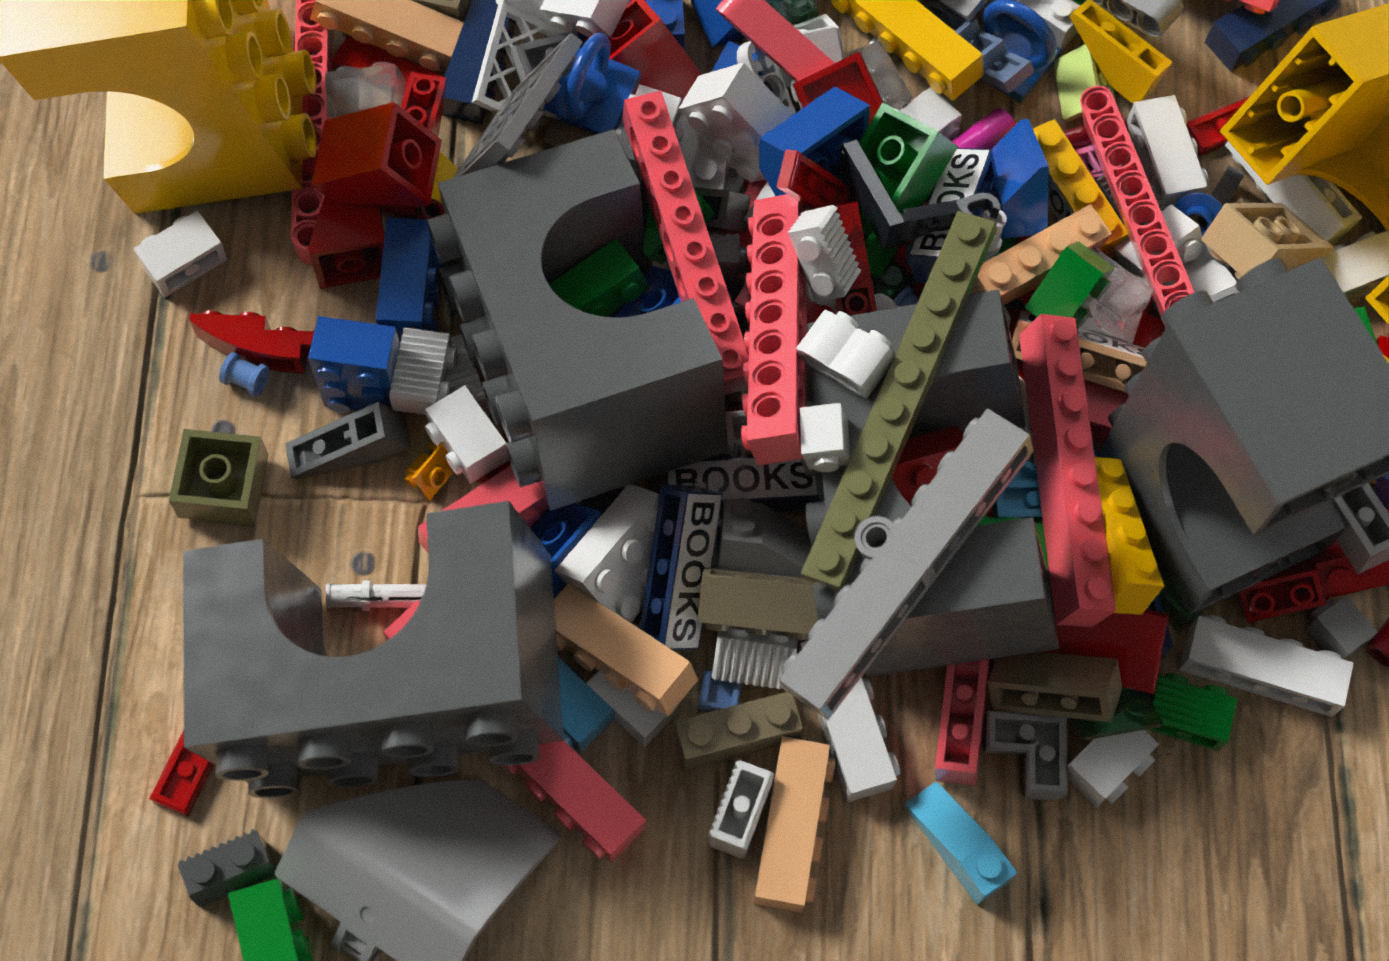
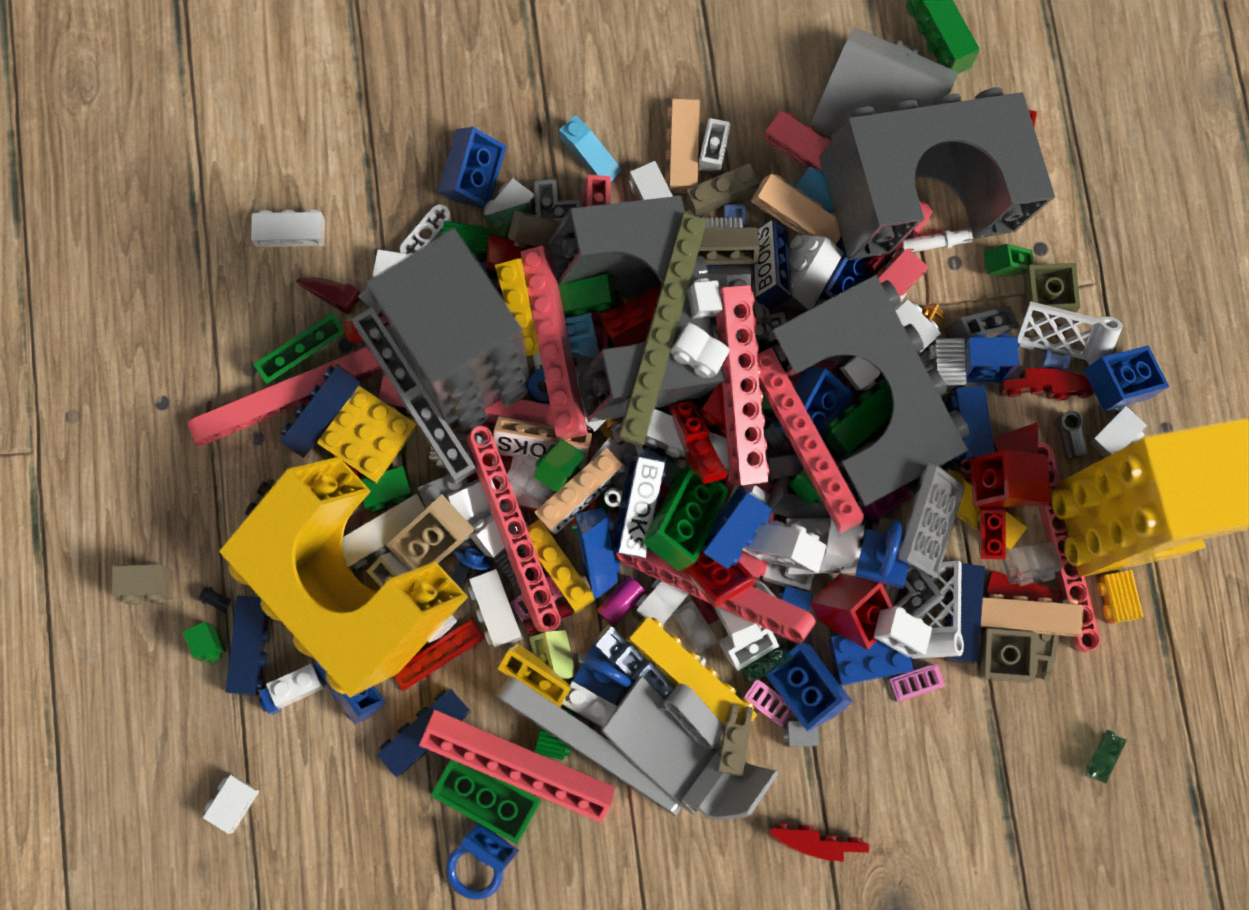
camera: 175 degrees right, 10 degrees up
dark grey brick [178,829,276,908] -> none
red tile [776,149,851,210] -> none
light grey hinge [779,408,1034,721] -> none
white brick [787,205,861,302] -> none
black hinge [838,140,1000,250] -> none
none -> white beam [400,205,451,255]
none -> blue slope [438,126,506,208]
none -> green slope [984,244,1035,277]
none -> white piece [1017,301,1123,365]
none -> dark grey piece [1056,411,1088,459]
none -> blue brick [1083,345,1170,412]

